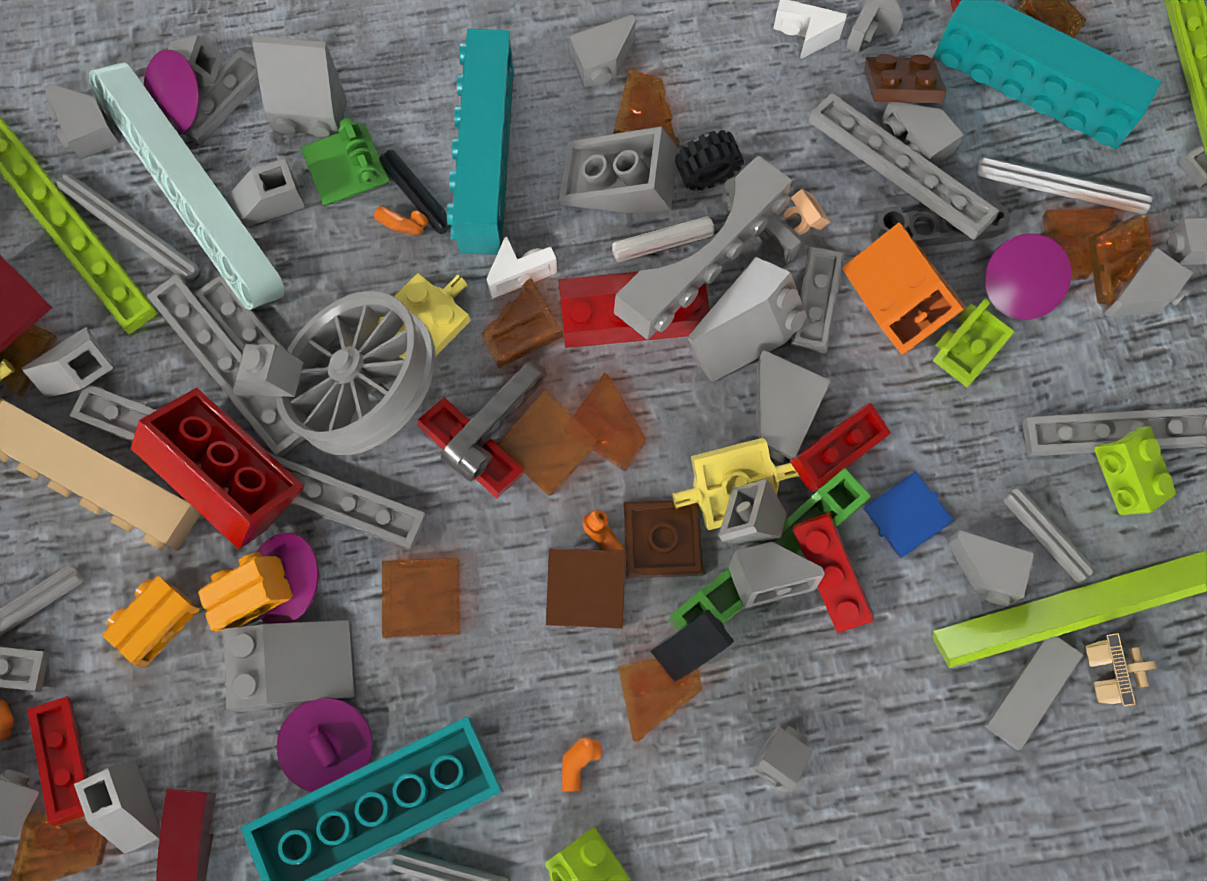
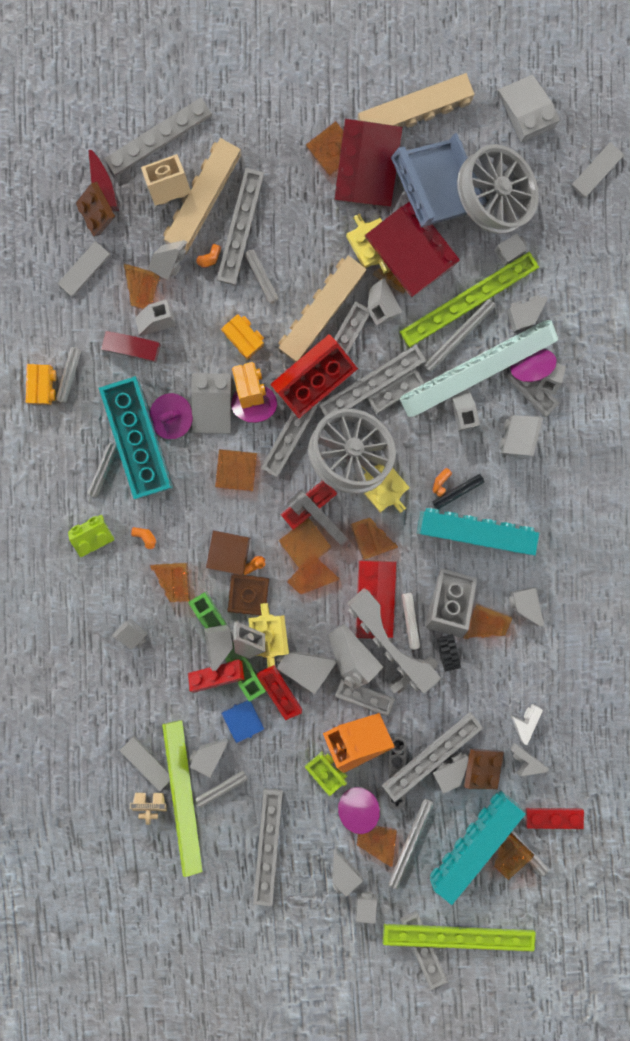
camera: 100 degrees right, 15 degrees up
red plate [27,696,88,826] -> none
light grey slope [232,344,304,397] -> none
bright green hinge [300,118,389,207] -> none
white slope [487,237,557,299] -> none
black slope [650,609,734,682] -> none
light nougat tile [783,189,831,235] -> none
clear orange wing [1088,215,1152,304] -> none
lime bracket [1094,426,1177,515] -> none

